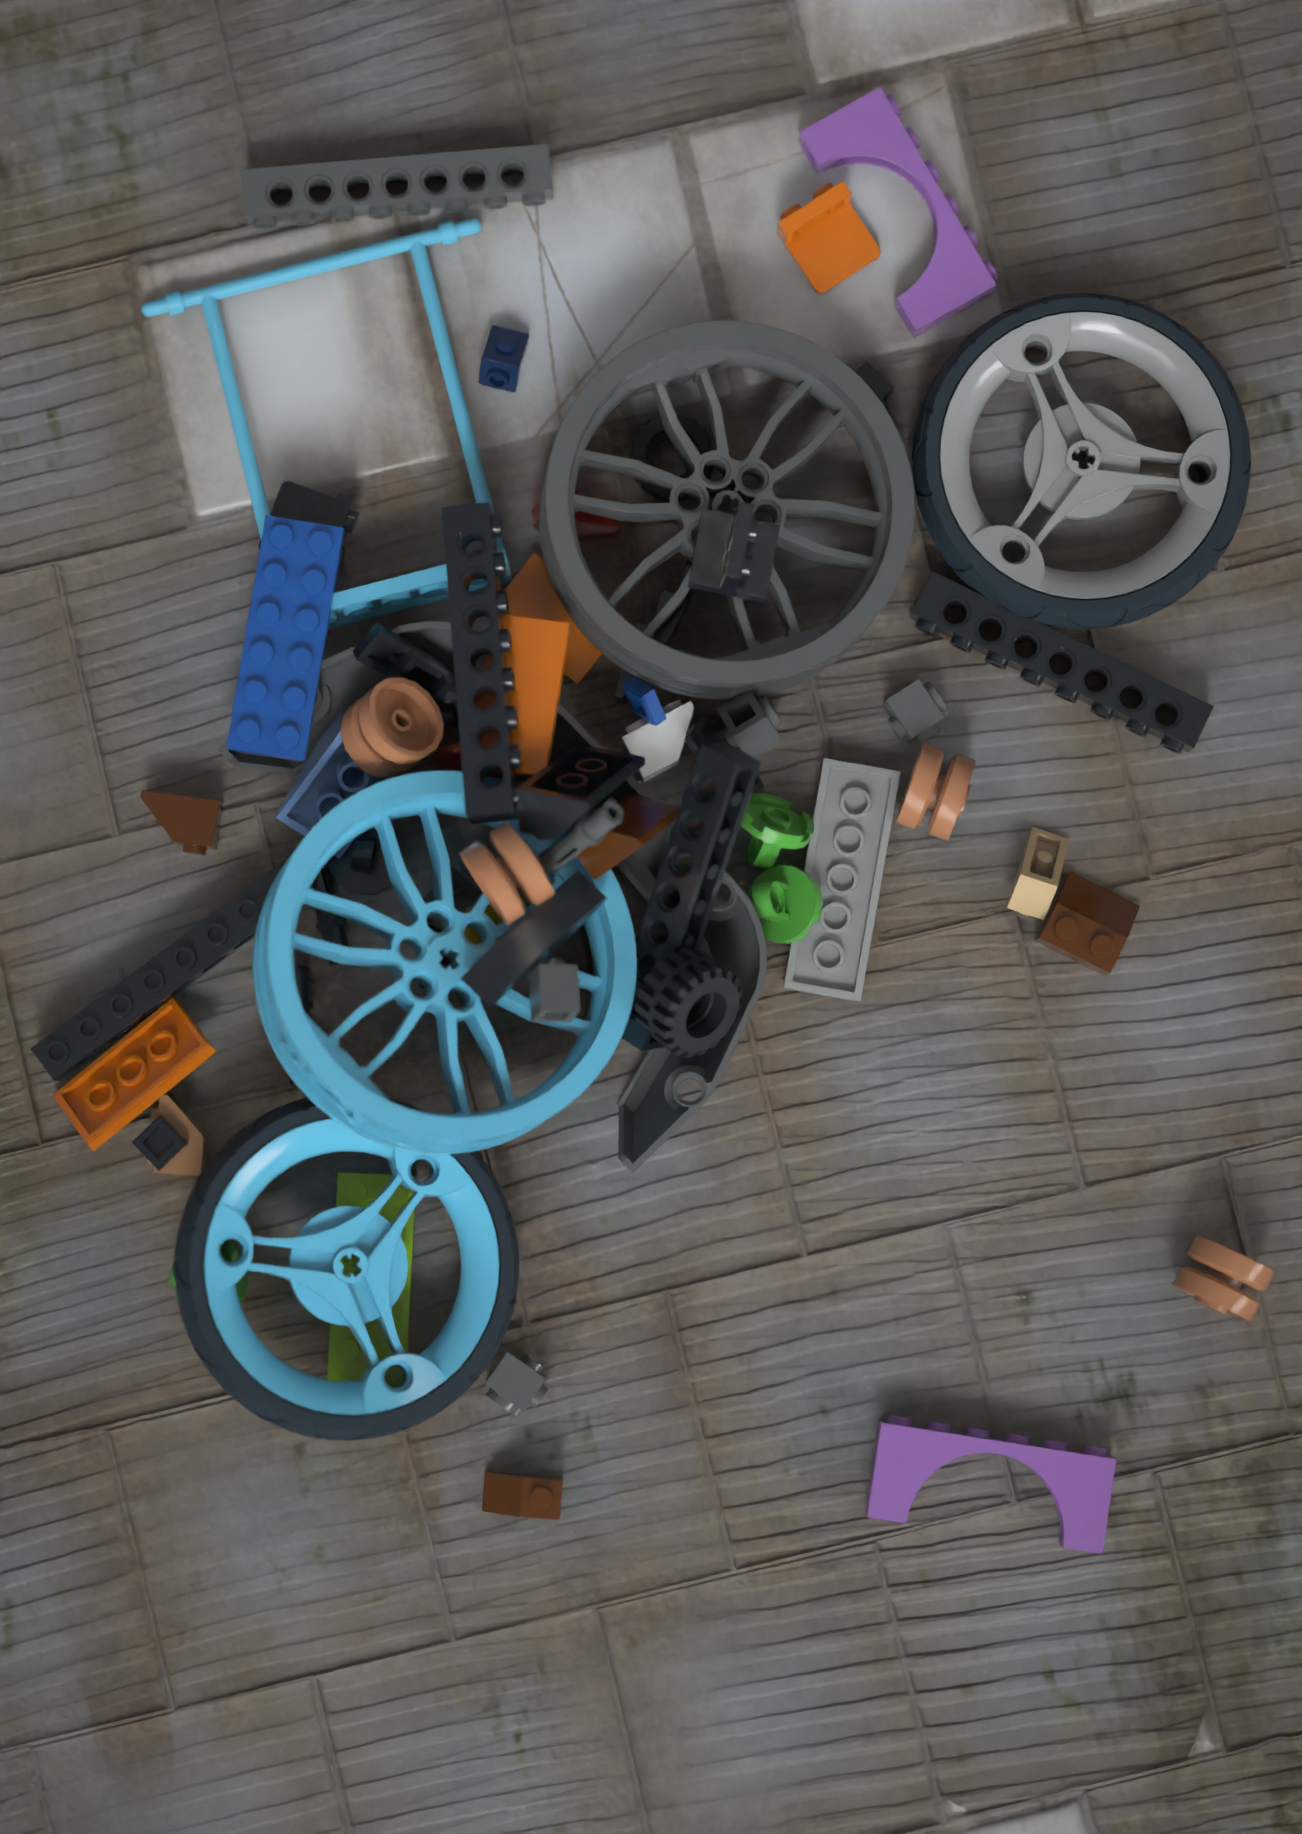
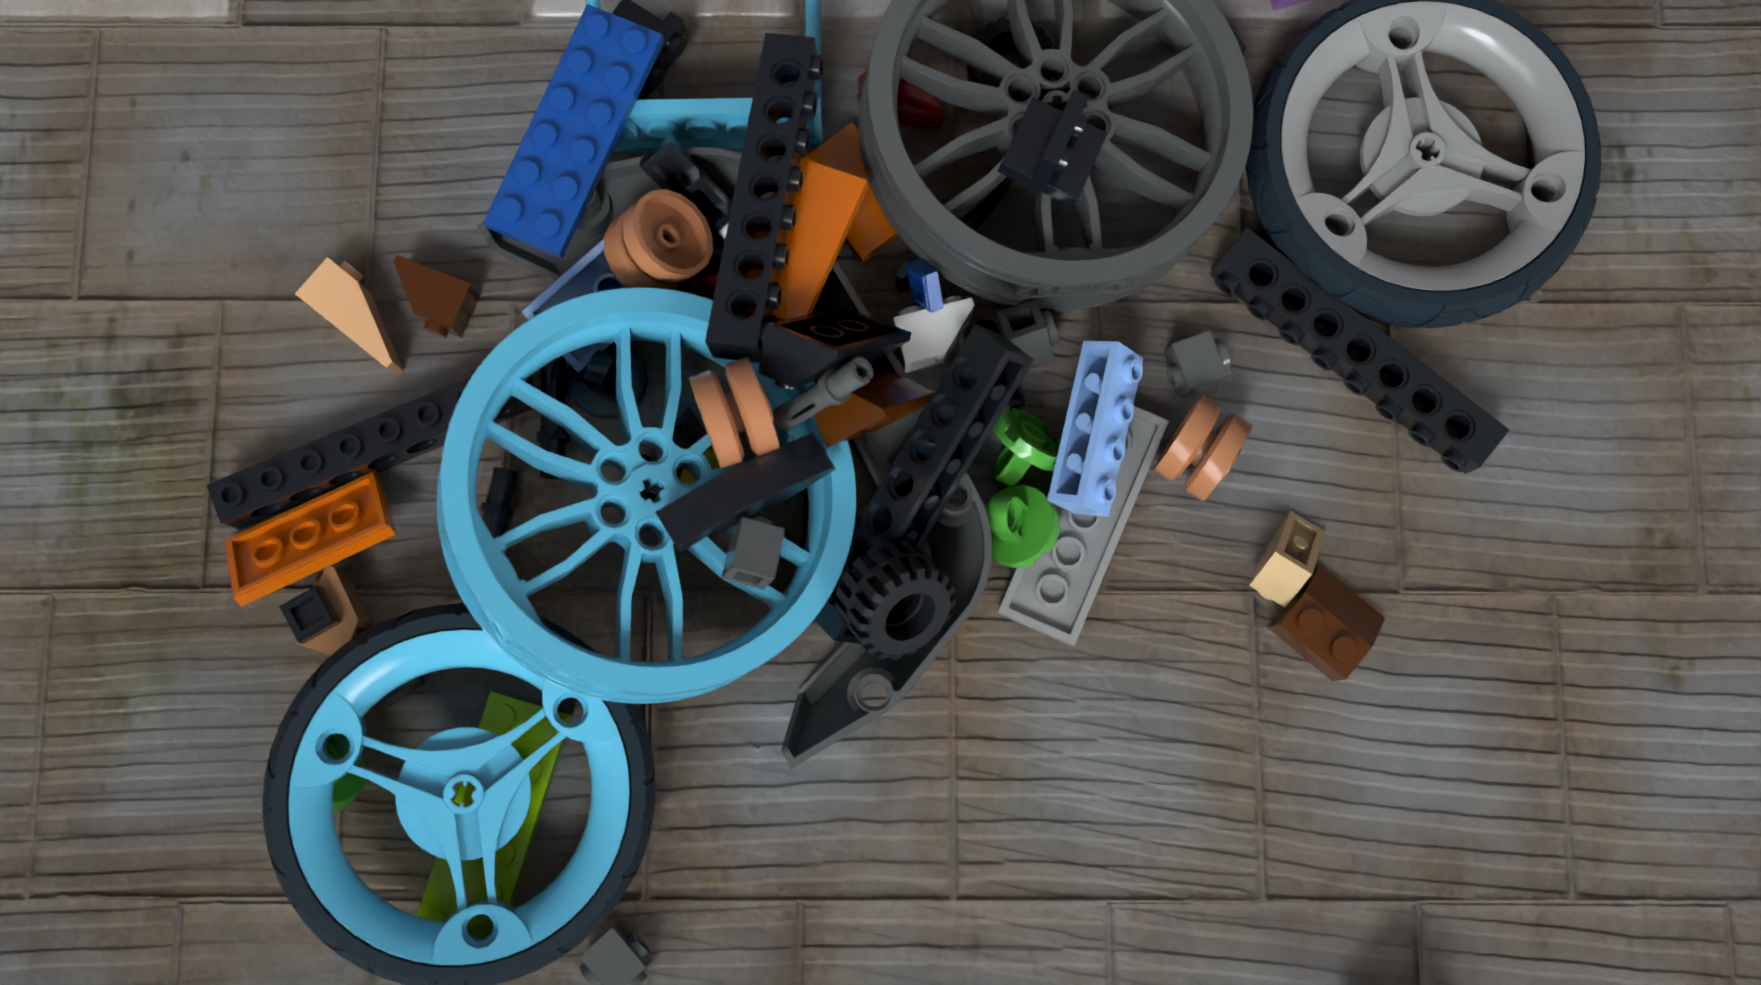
camera: 15 degrees right, 5 degrees down
none -> light nougat slope [295,257,404,377]
none -> light blue brick [1047,341,1144,517]

